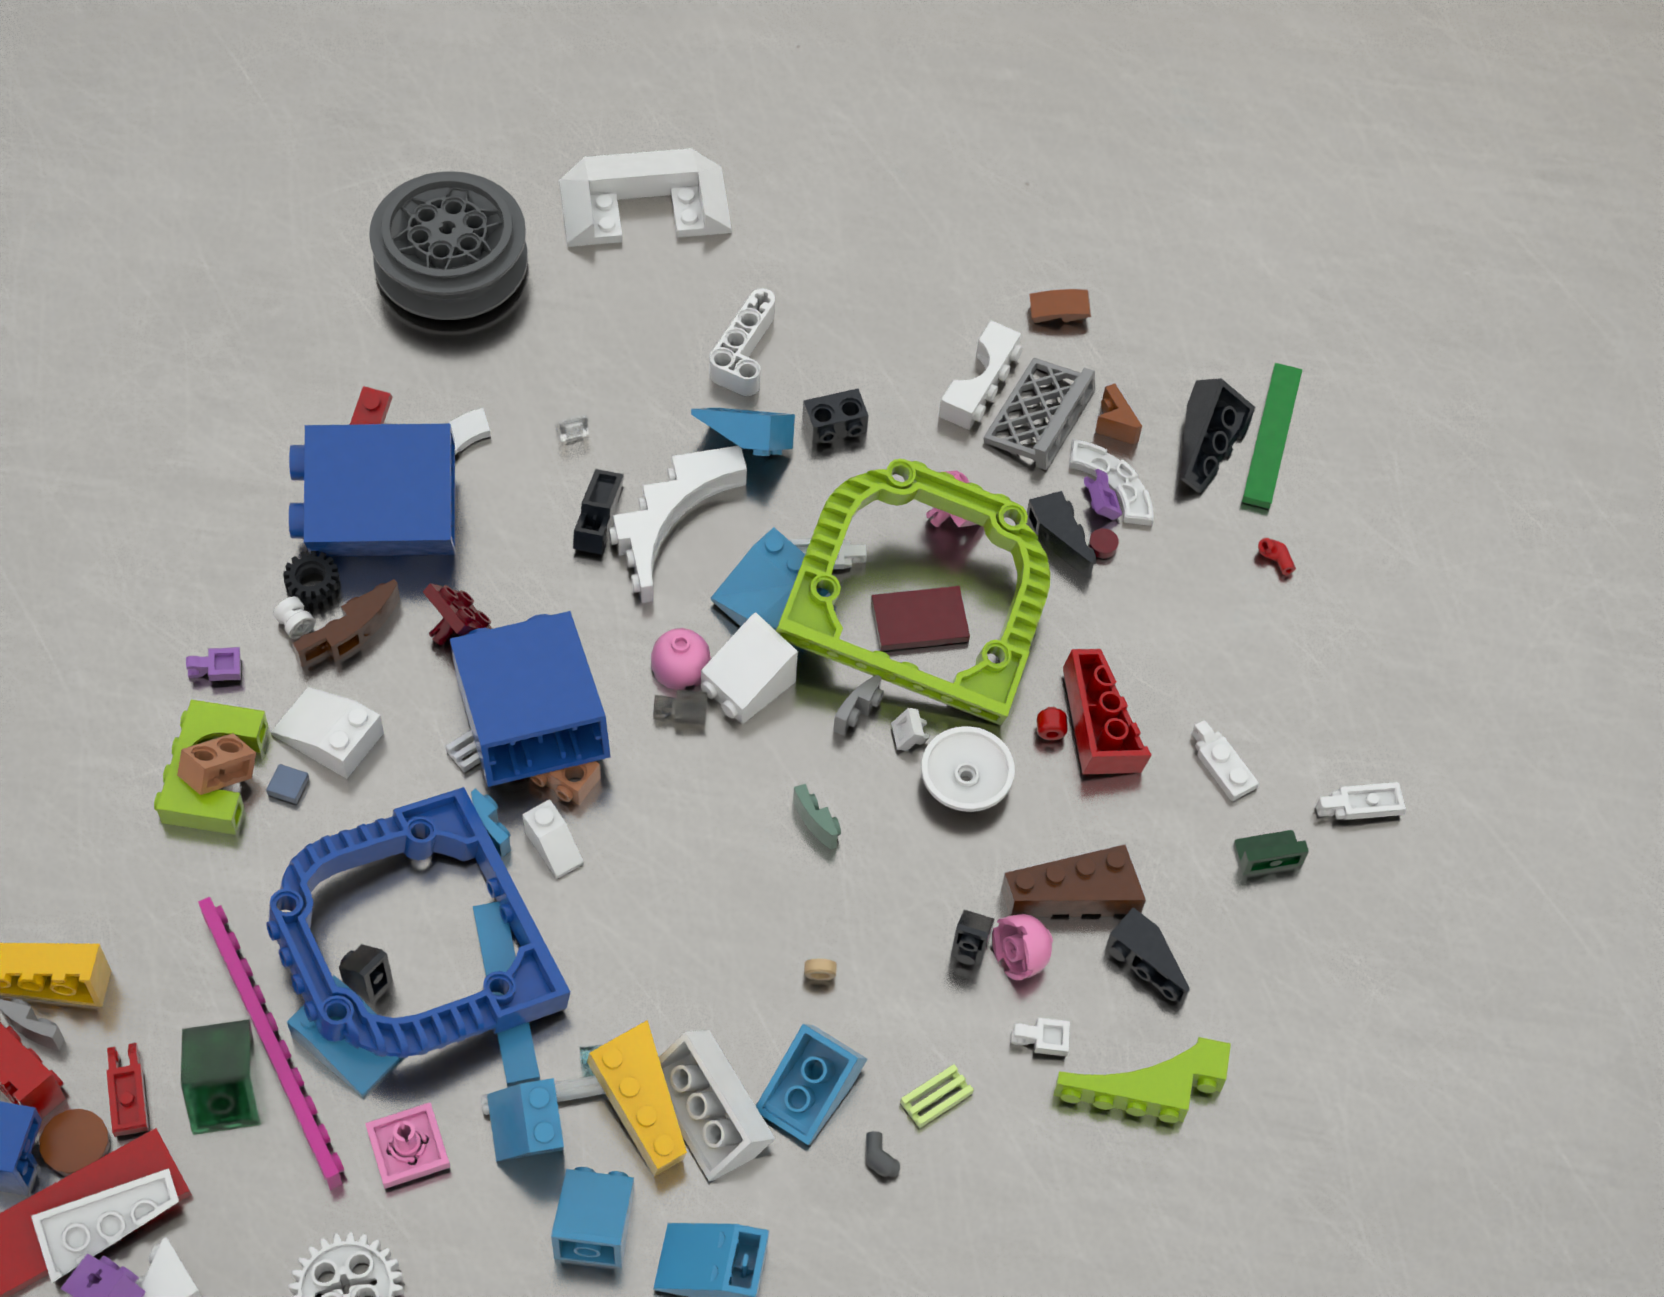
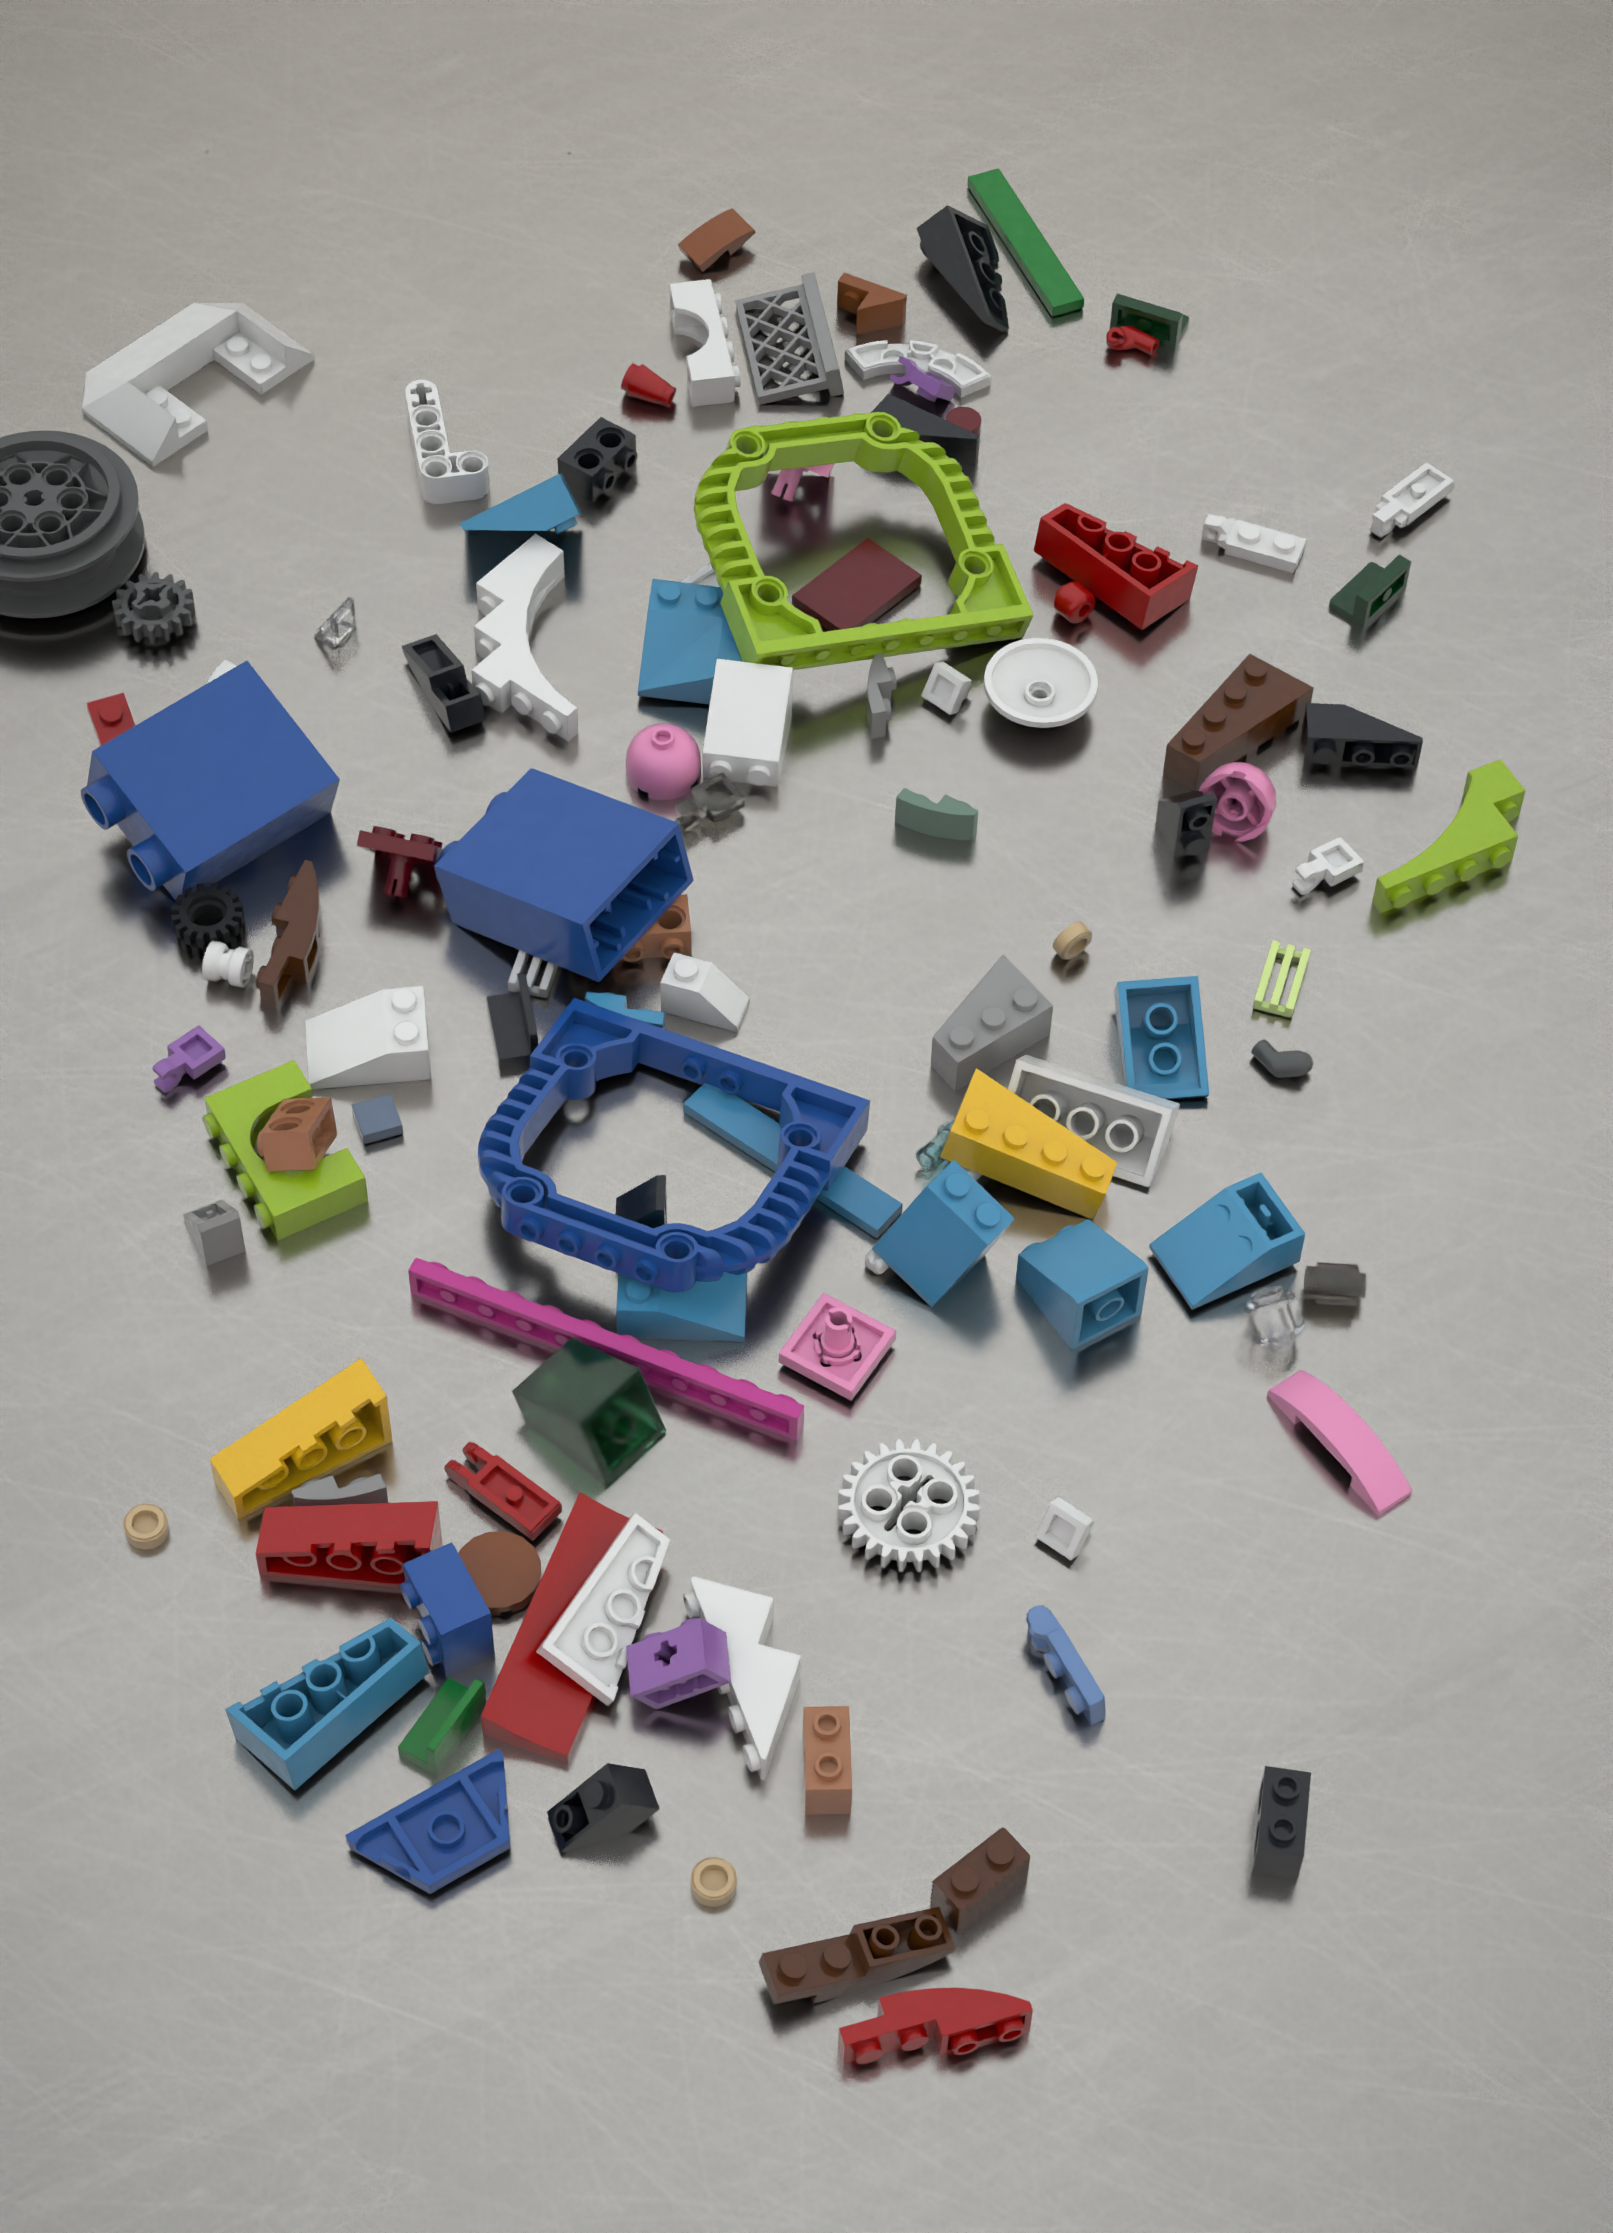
camera: 35 degrees left, 5 degrees down
none -> dark grey gear [112,572,196,644]
none -> light grey slope [183,1200,246,1266]
none -> black panel [486,973,538,1069]
none -> red cone [621,363,676,407]
none -> light grey wedge [931,955,1053,1092]
none -> dark green panel [1110,293,1189,348]

